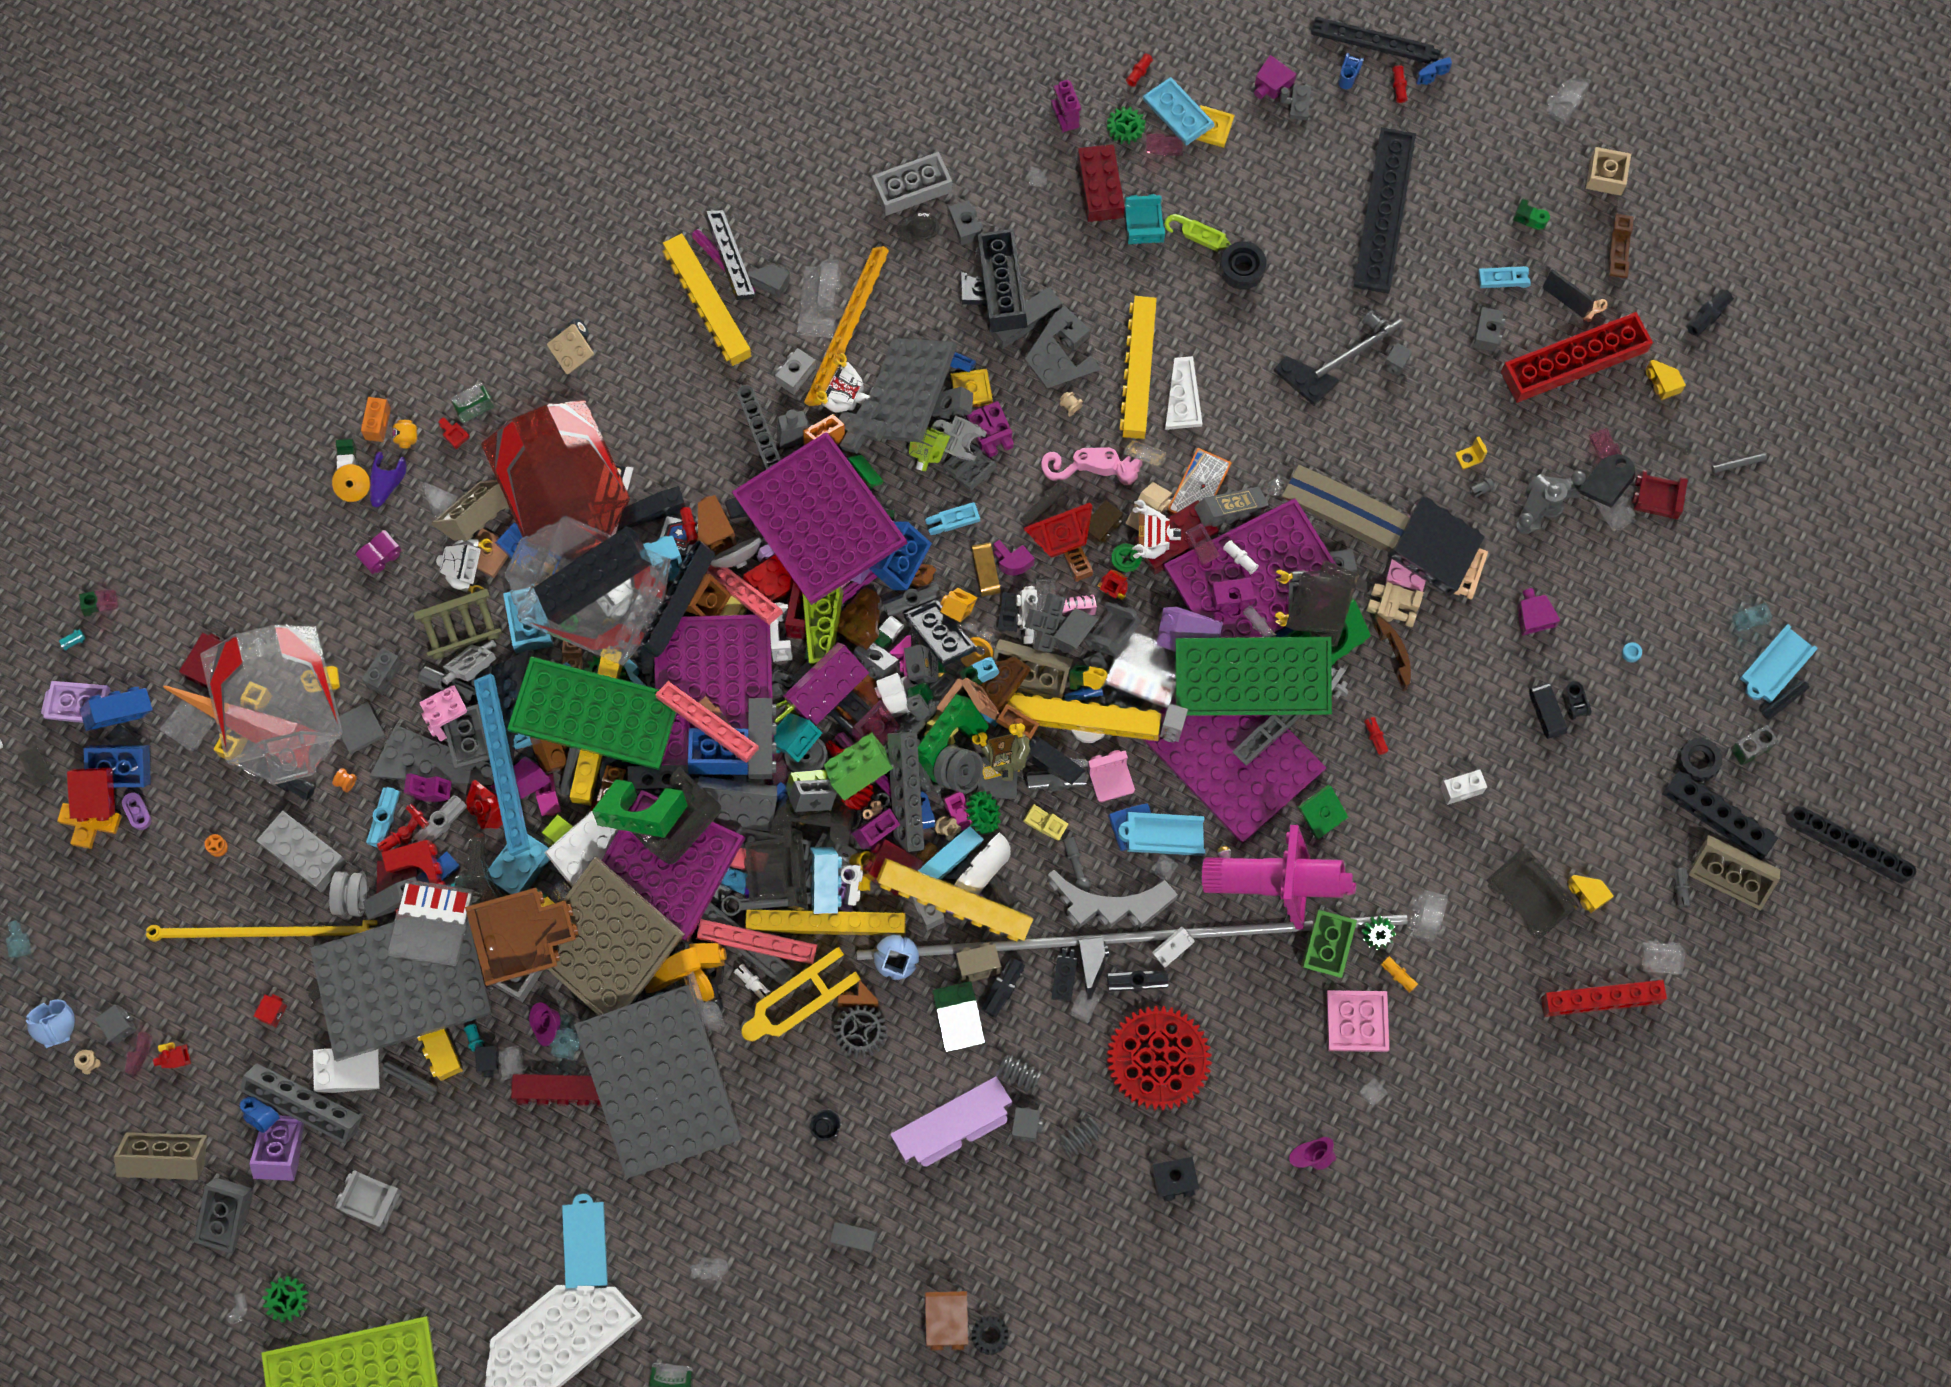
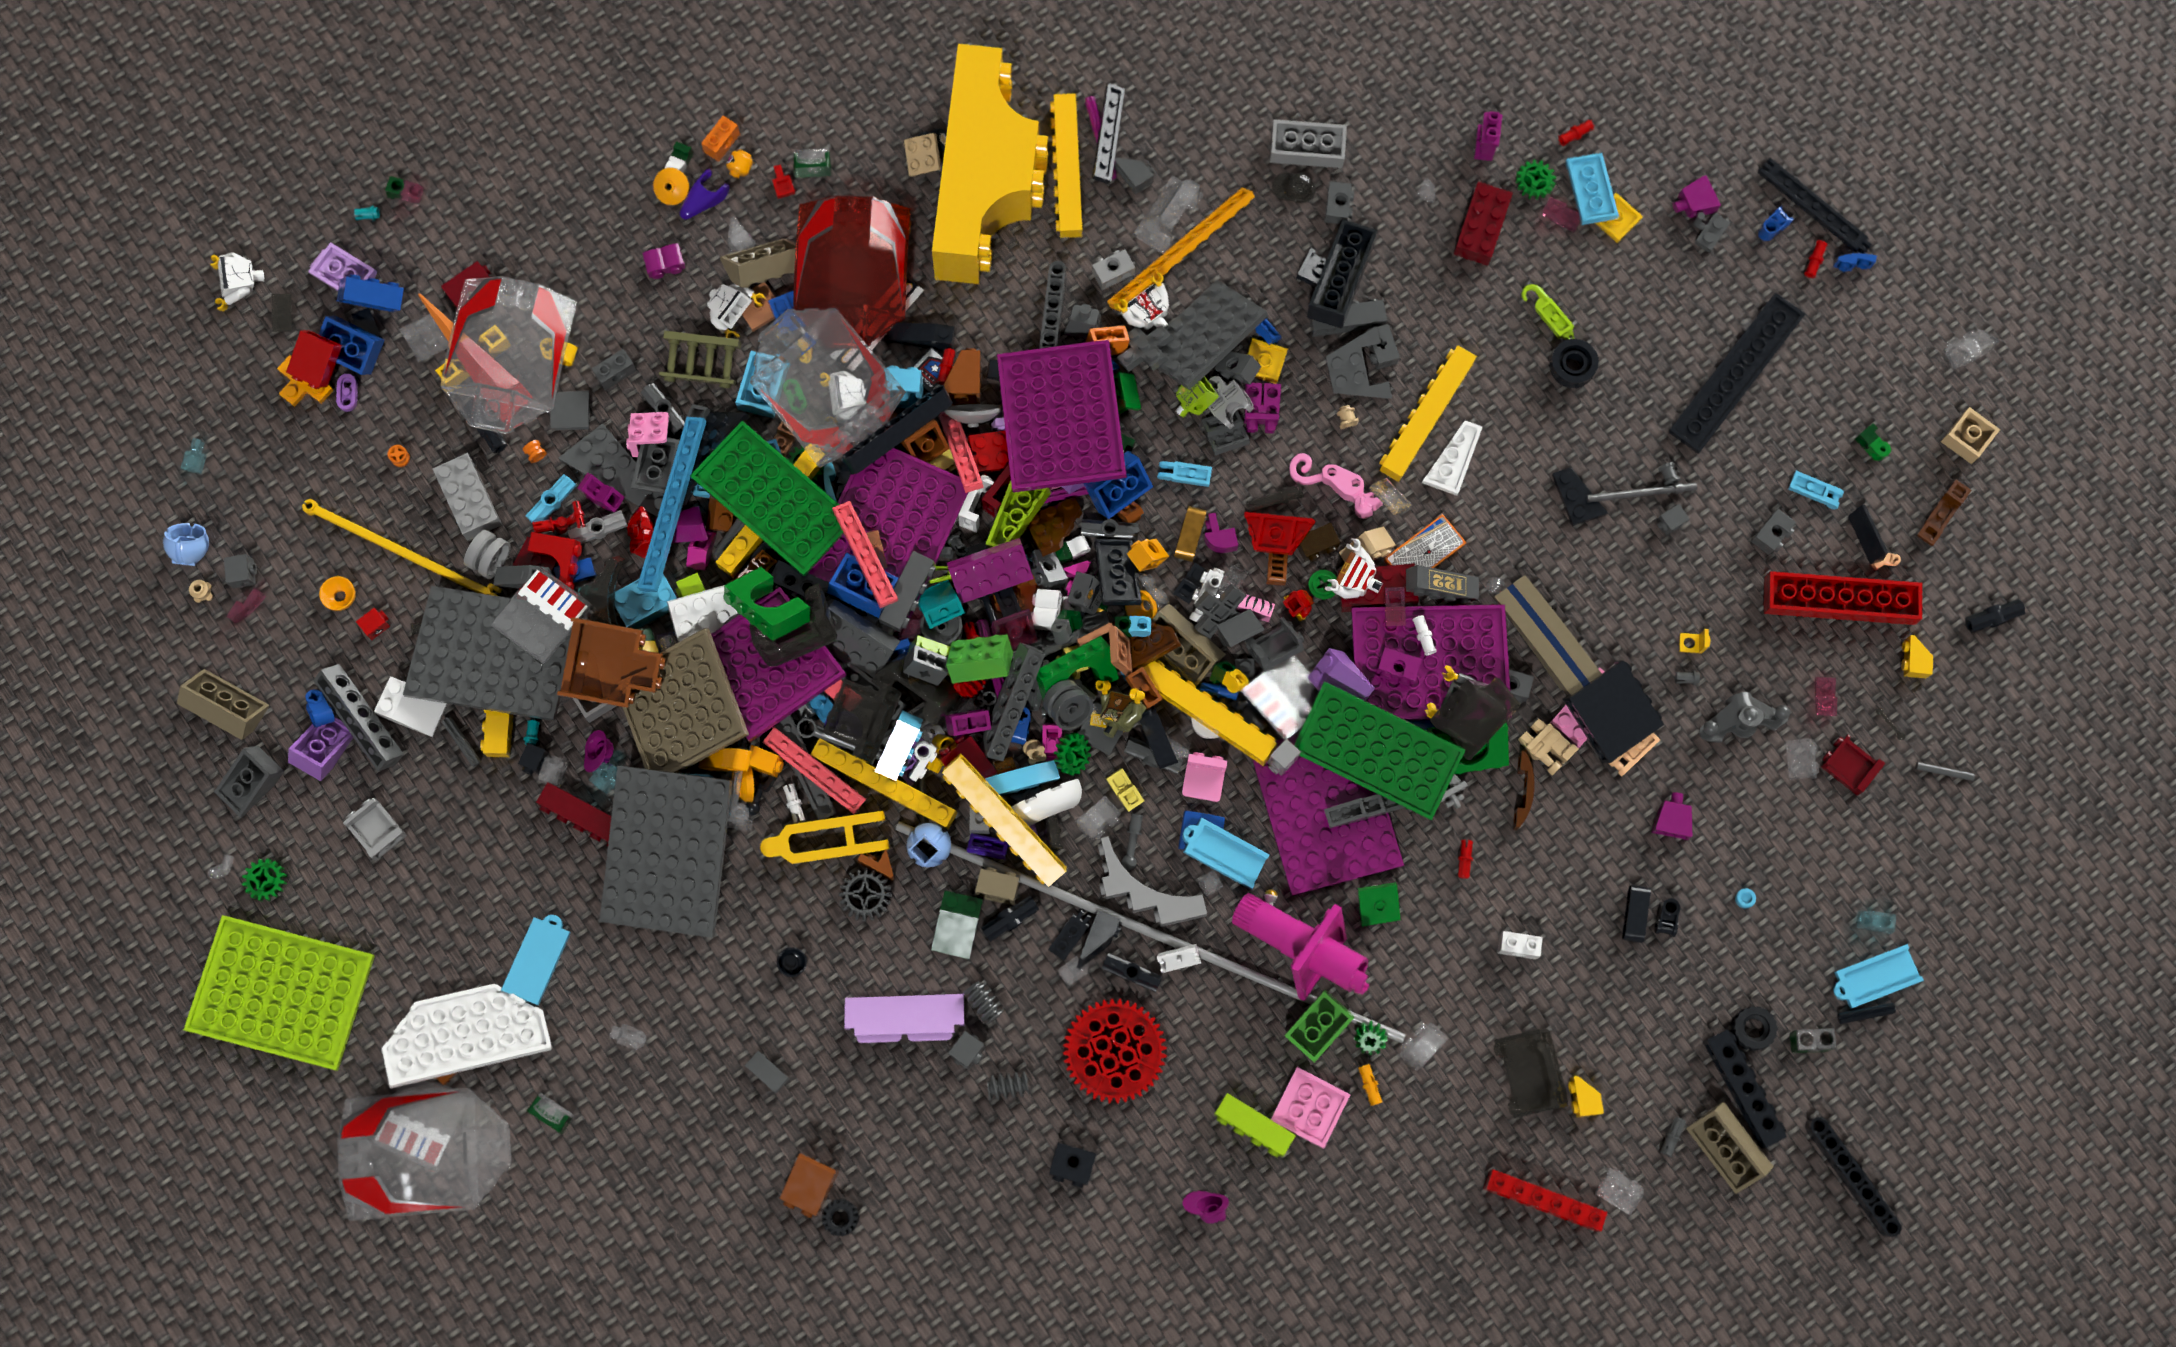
camera: 25 degrees right, 5 degrees up
red piece [153,1042,191,1068] -> none
light grey plate [442,640,496,685] -> none
black brick [533,526,652,625] -> none
light nougat arm [863,801,883,819] -> none
teal panel [1124,194,1165,244] -> none
clear pin [1243,605,1276,637] -> none
clear plate [1359,1078,1388,1108] -> none
black tile [1579,454,1635,508] -> none
none -> light orange piece [319,576,356,611]
none -> yellow brick [932,44,1048,284]
none -> dark purple tile [967,833,1009,860]
none -> clear brick [1076,796,1120,841]
none -> lime brick [1214,1093,1296,1158]

